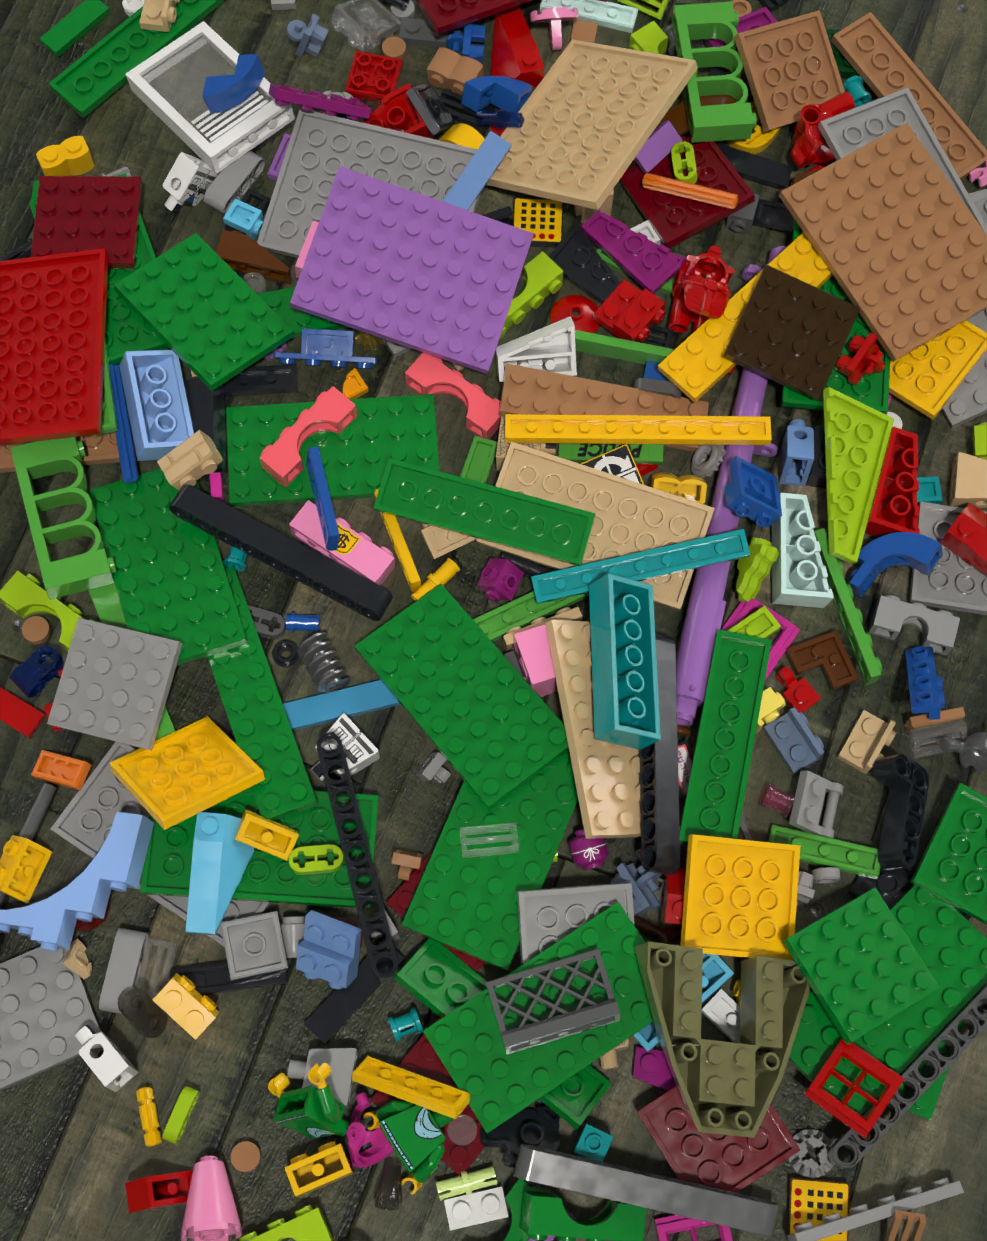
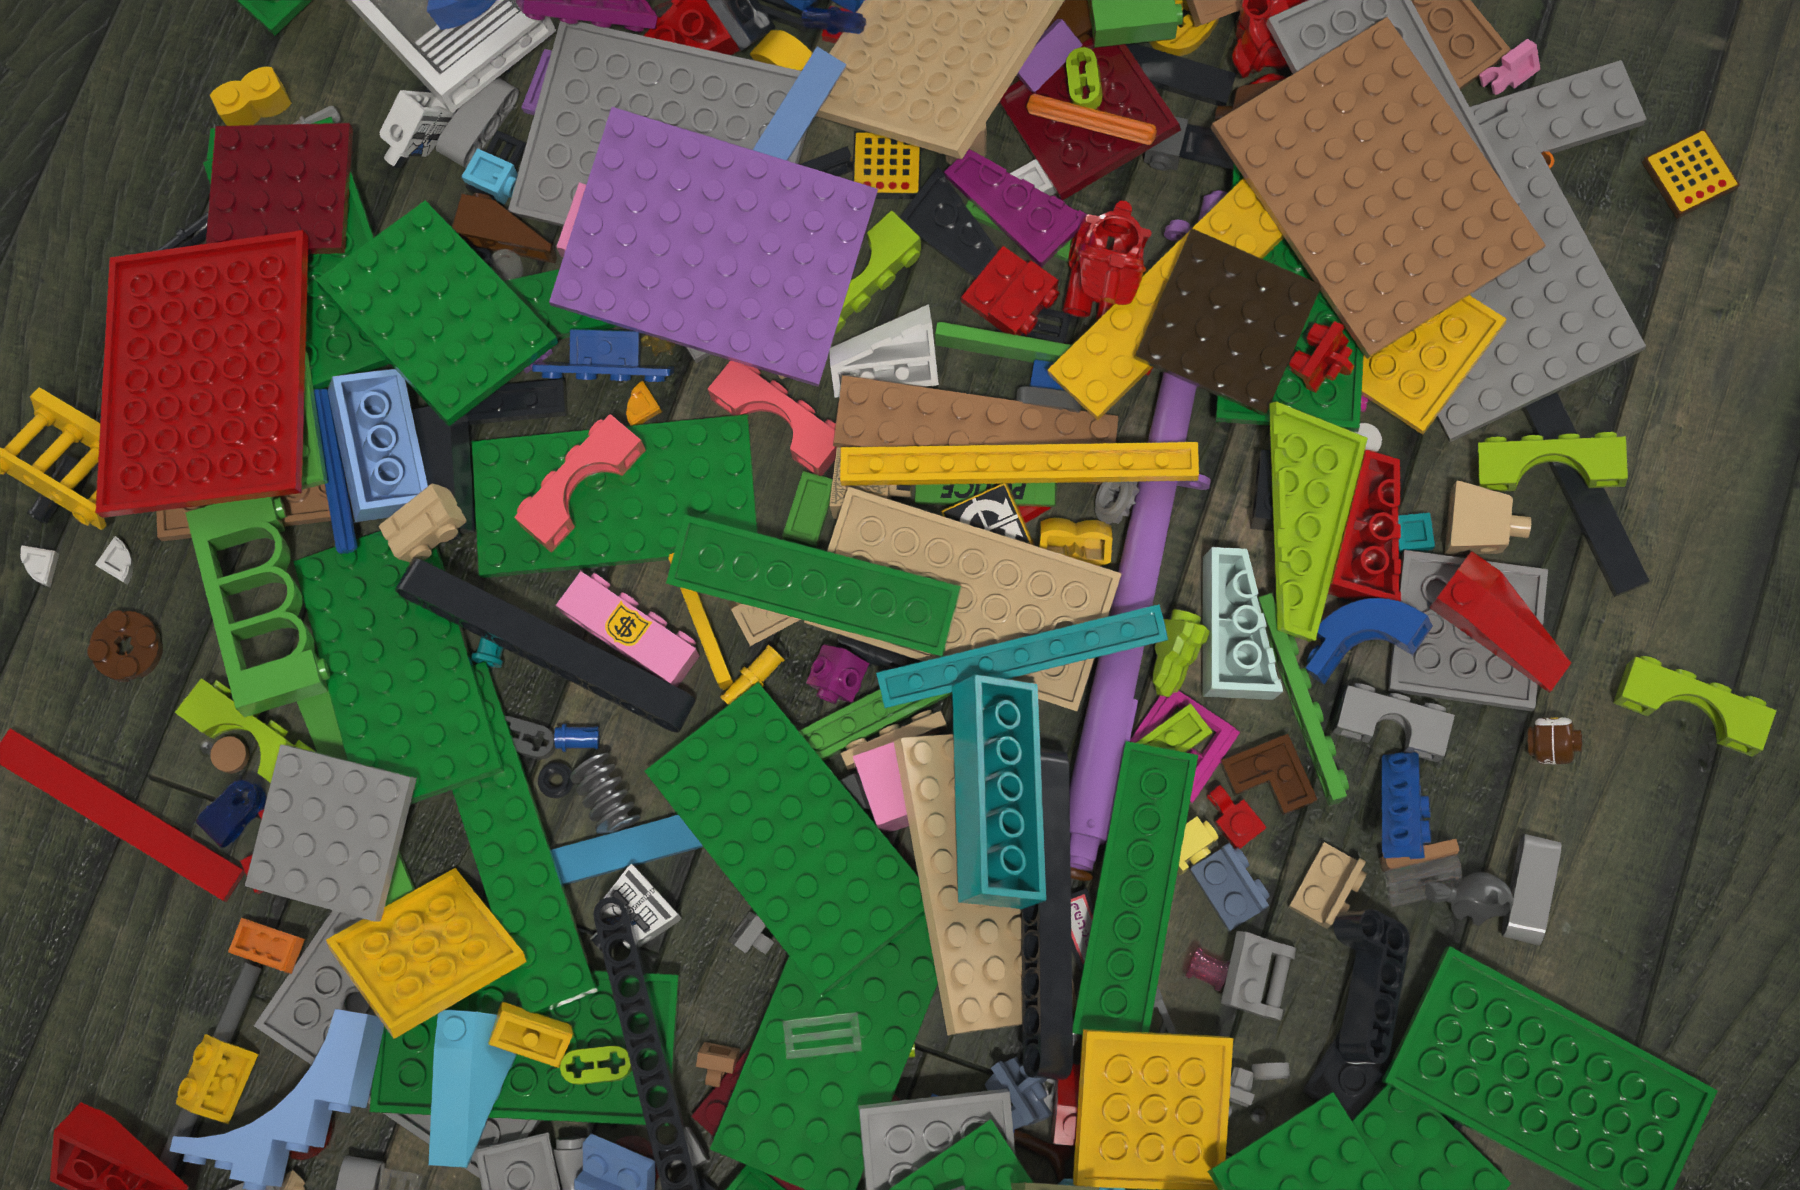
camera: 10 degrees right, 5 degrees up
dark pink tile [210,472,225,503] -> none
blue tile [306,447,339,551] -> none
red dish [550,295,600,334] -> none
magenta head [569,829,609,871] -> none
blue plate [725,456,782,527] -> none
bright green tile [768,825,881,880] -> none
medium blue torso [779,419,814,486] -> none

